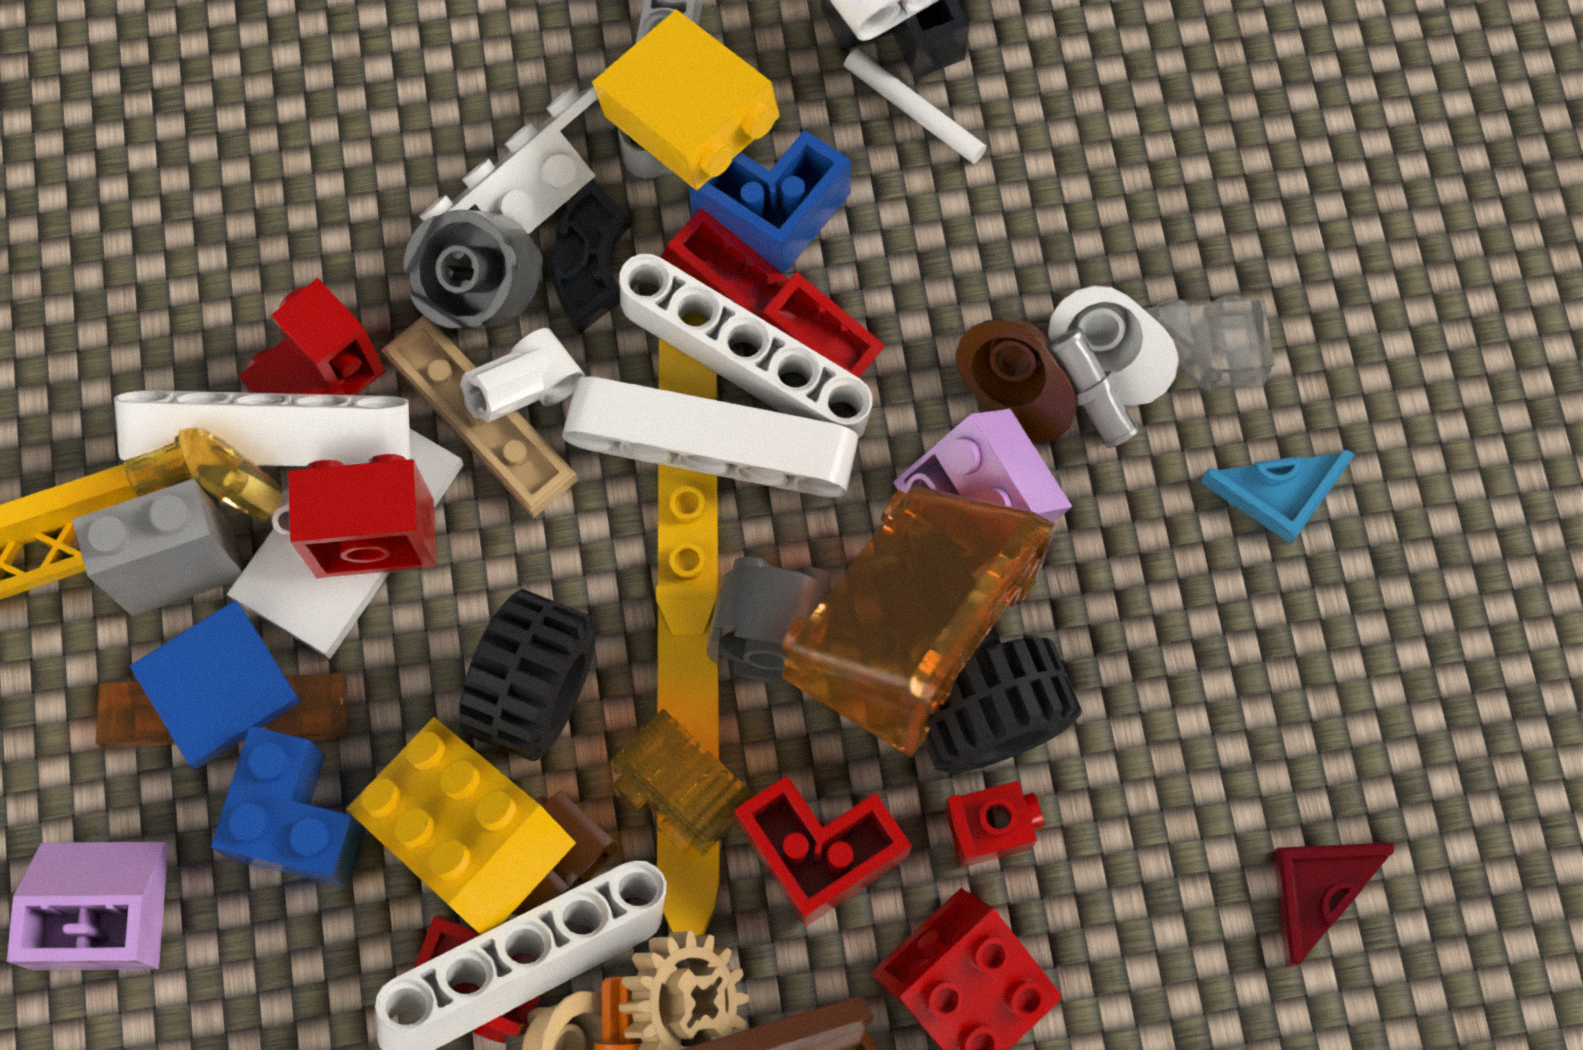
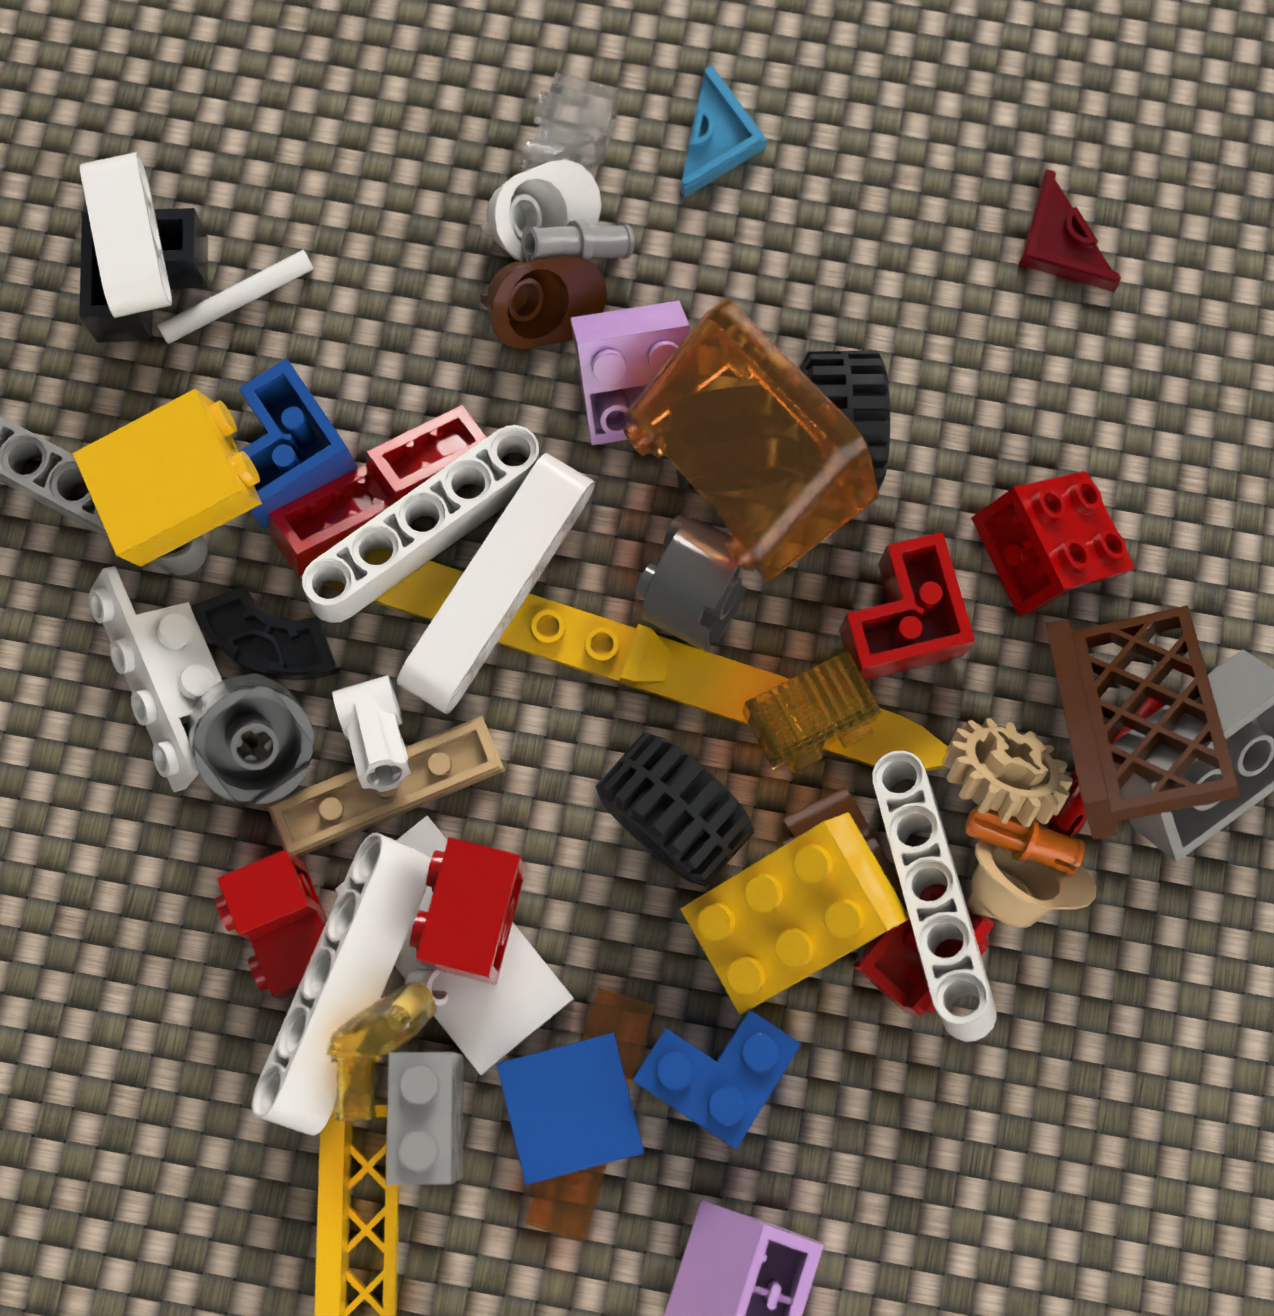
camera: 75 degrees left, 5 degrees up
red brick [944,780,1044,868] -> none

